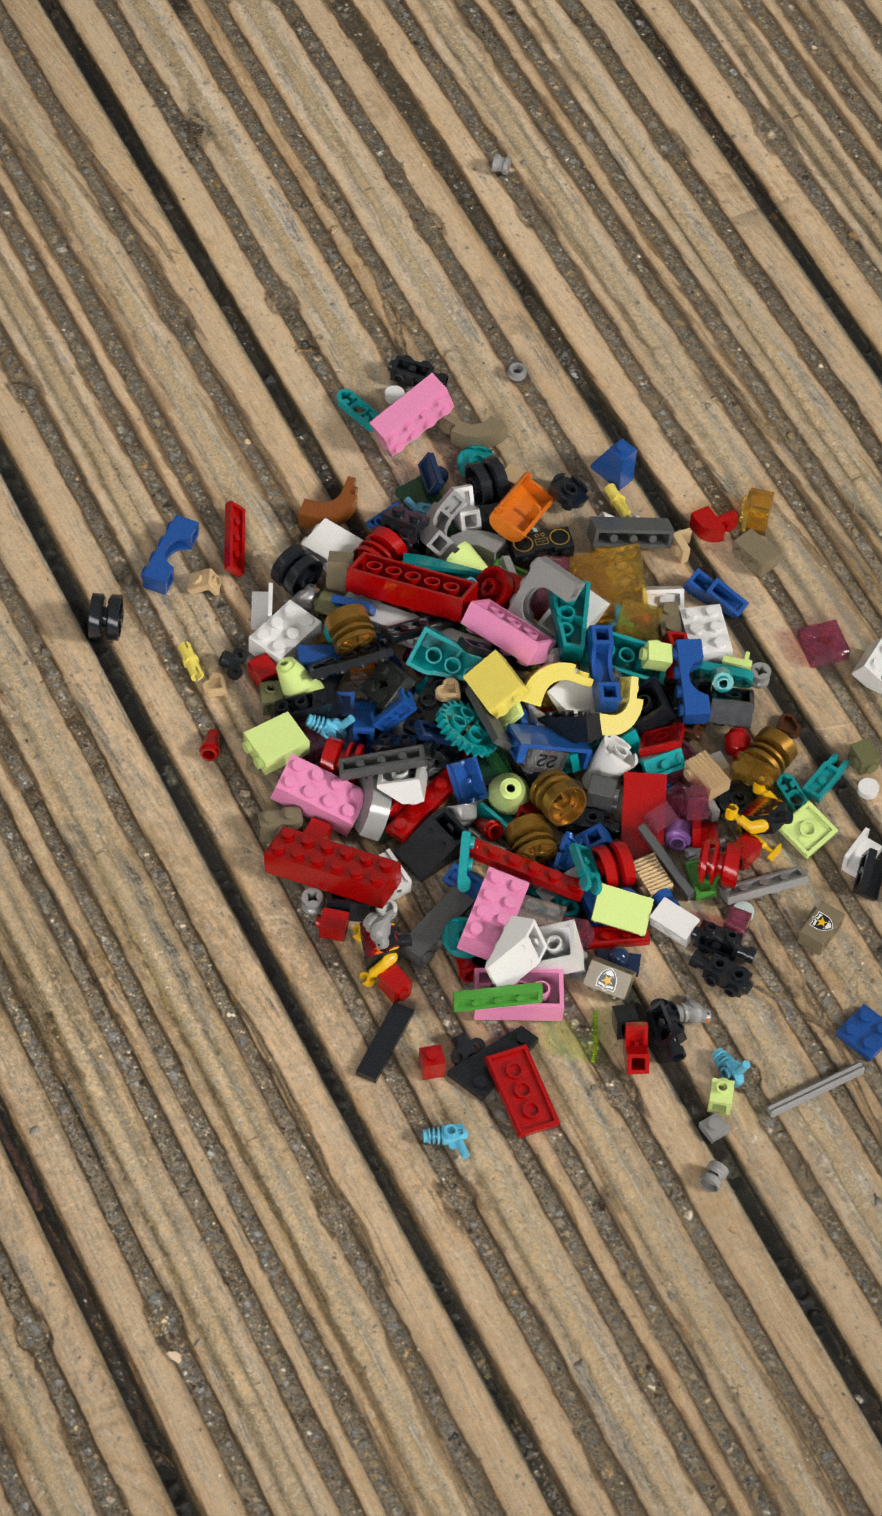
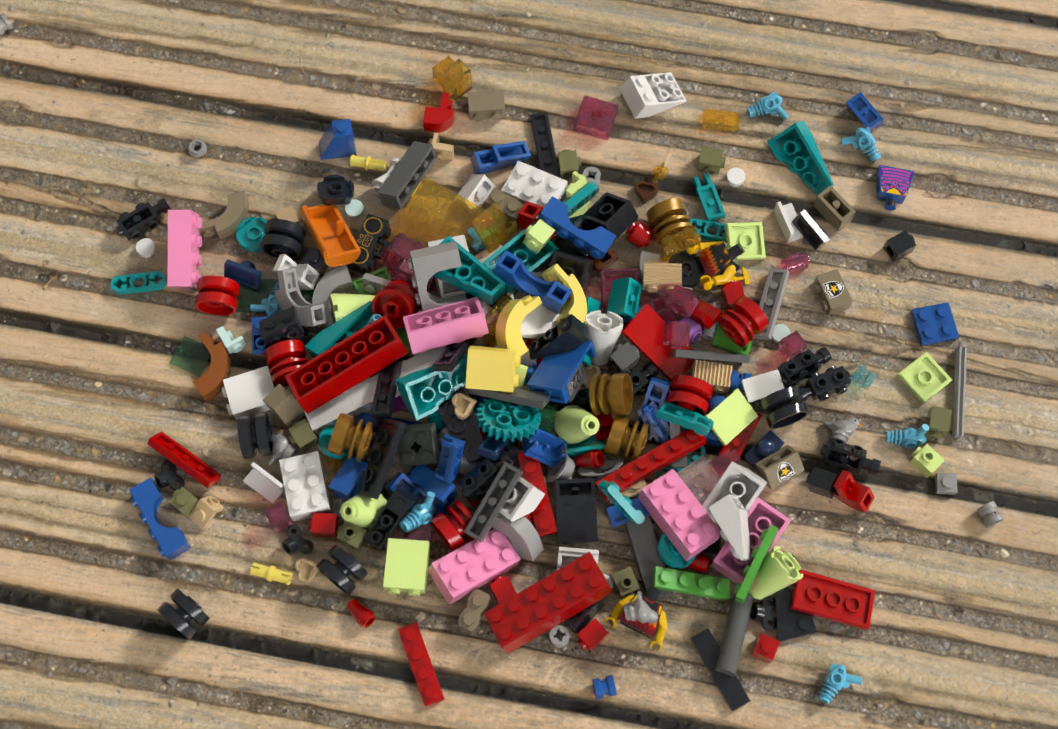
camera: 50 degrees left, 15 degrees up
blue plate [331,594,377,616] -> none
red brick [378,964,412,1003] -> none
clear neon green piece [590,1010,598,1063] -> none
red tile [638,722,685,757] -> none
teal brick [711,667,734,693] -> none
none -> black piece [154,460,185,491]
none -> olive brick [169,487,199,519]
none -> clear green piece [170,336,211,377]
none -> red wheel [194,276,240,316]
none -> light aqua bracket [216,326,246,354]
none -> clear pink brick [264,501,294,533]
none -> black wheel [316,545,368,595]
none -> light aqua tile [345,199,364,219]
none -> red plate [398,622,445,707]
none -> black tile [530,112,560,178]
none -> olive brick [558,149,581,180]
none -> blue wheel [592,675,617,700]
none -> olive brick [611,566,640,600]
none -> clear yellow plate [652,162,668,182]
none -> bright green plate [652,566,730,601]
none -> dark grey brick [714,594,754,677]
none -> yellowish green cone [748,546,803,600]
none -> black wheel [759,386,810,429]
none -> clear pink brick [780,251,810,274]
none -> clear light blue wheel [851,364,878,390]
none -> yellowish green tile [897,352,952,404]
none -> olive brick [926,406,952,438]

